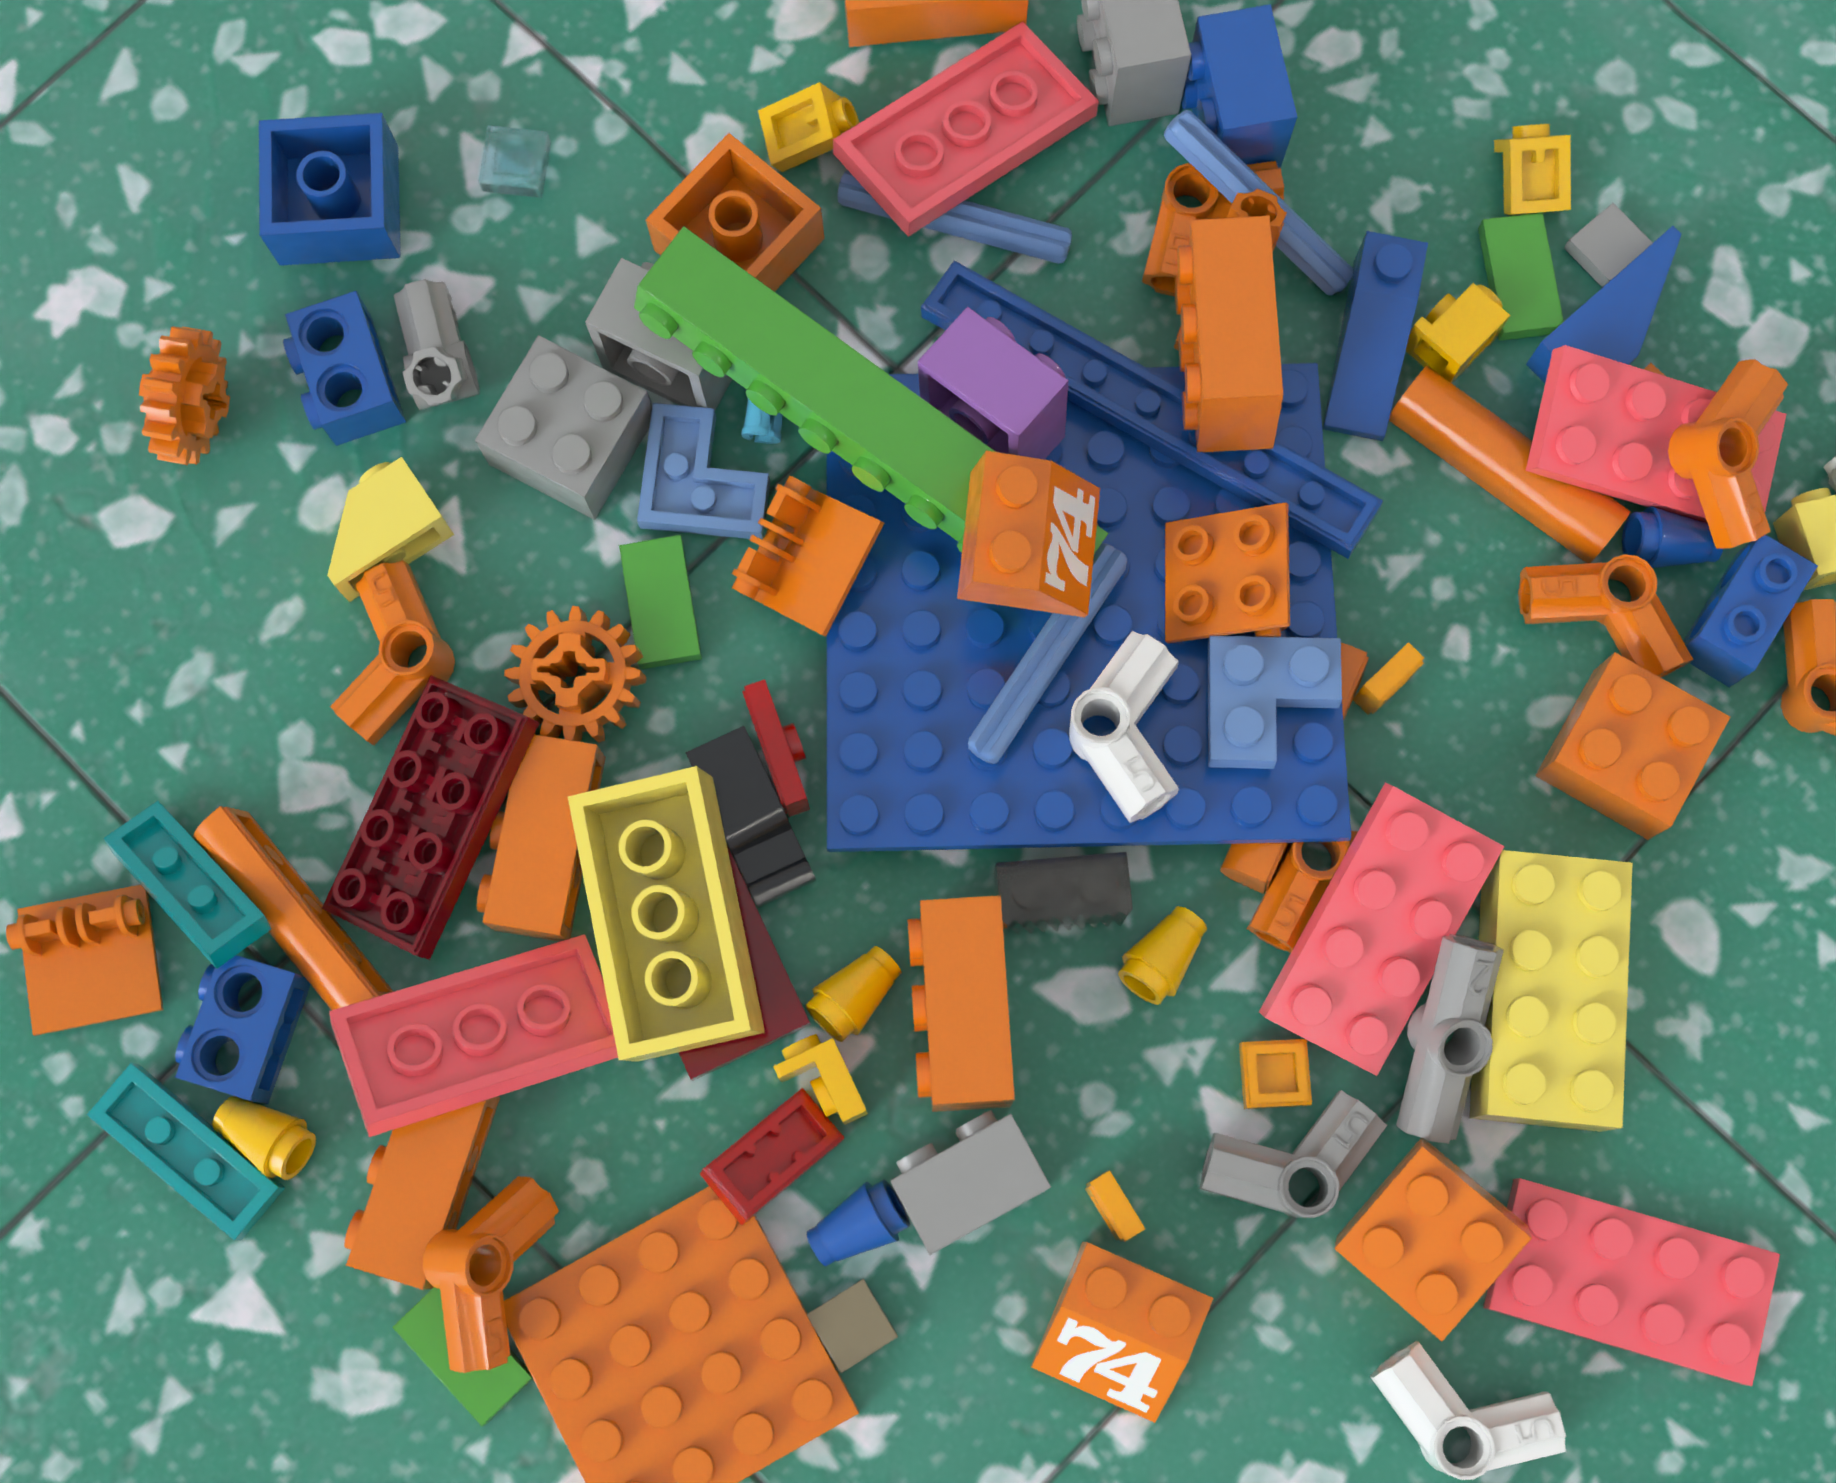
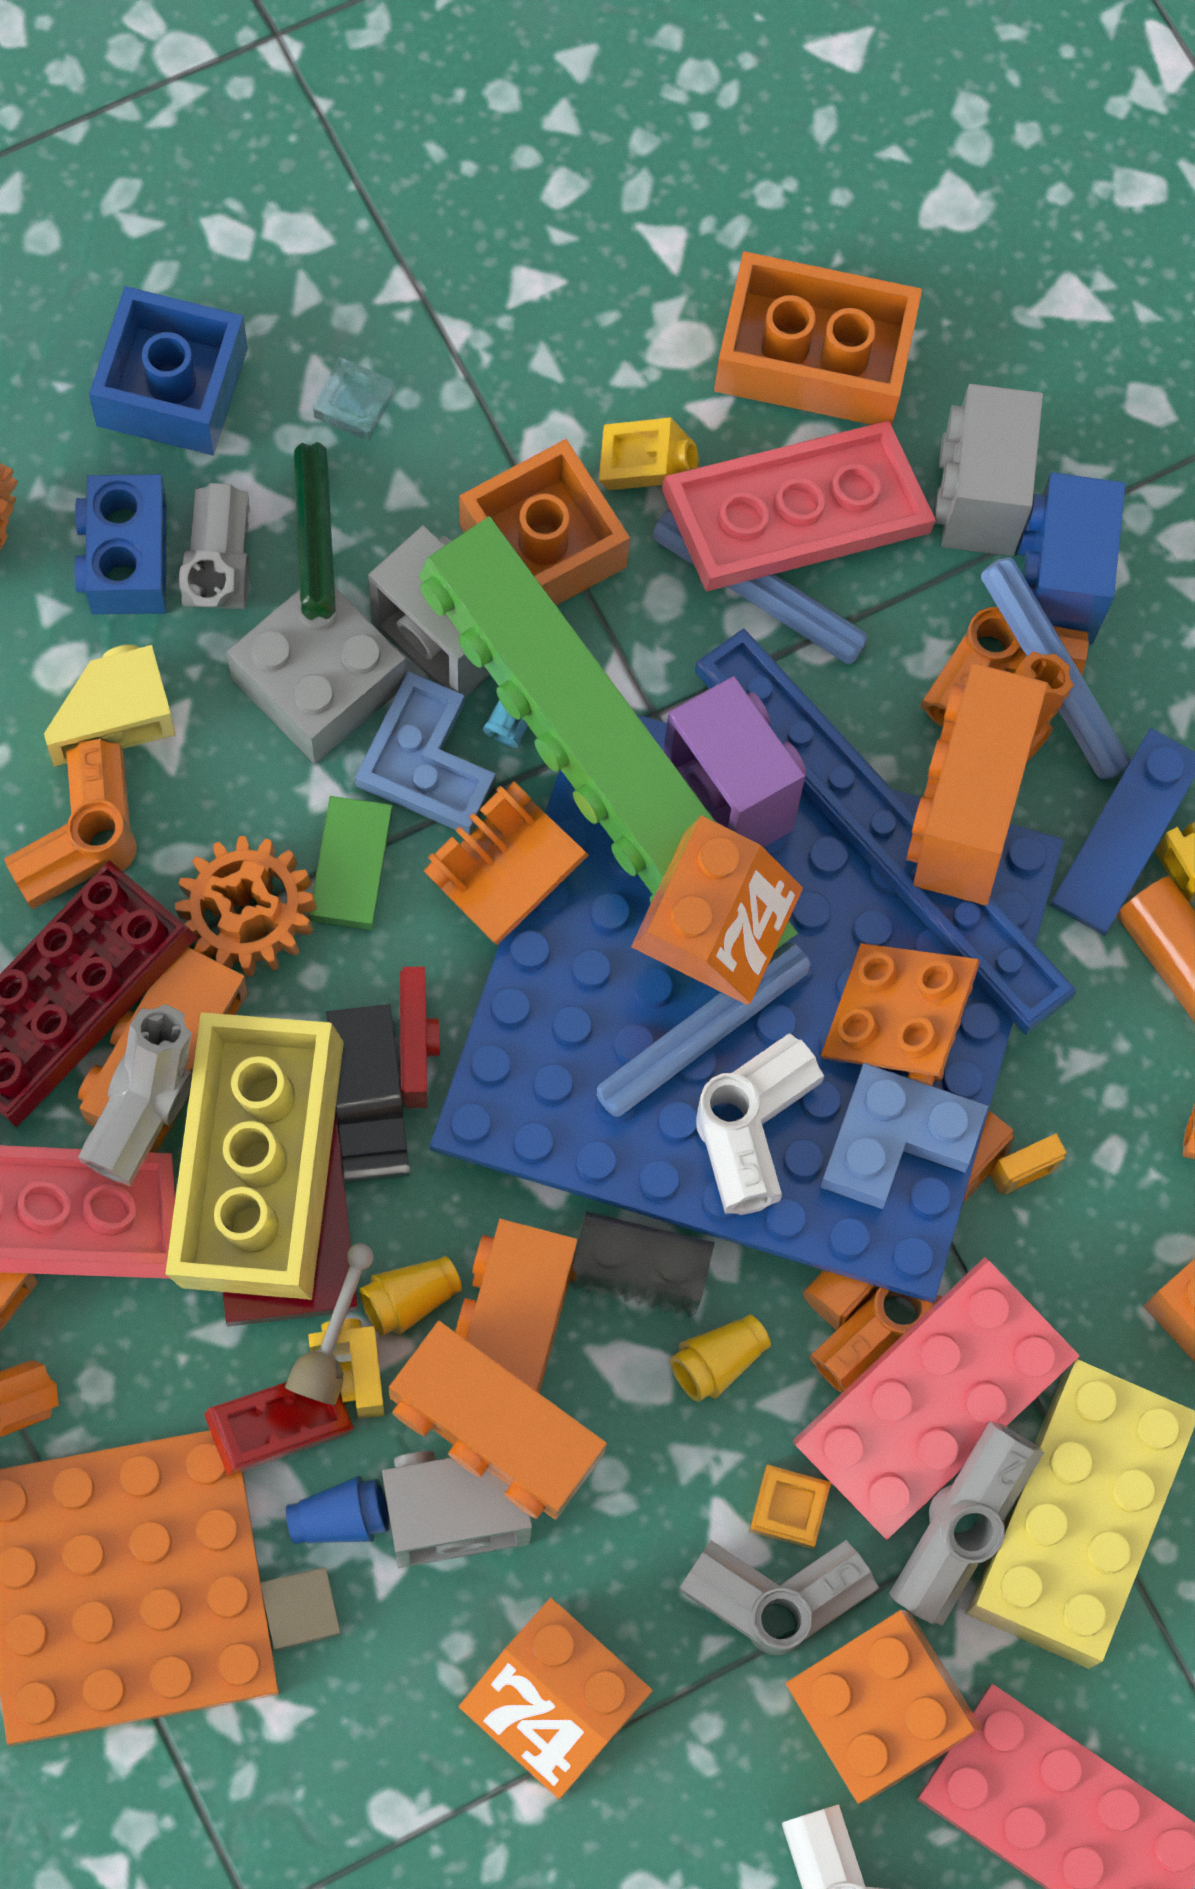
camera: 10 degrees right, 5 degrees down
light orange tile [1085,1170,1146,1241] -> none
none -> light grey piece [78,1004,193,1186]
none -> hinge [285,1243,374,1405]
none -> dark green axle [294,442,336,620]
none -> orange brick [389,1320,607,1520]

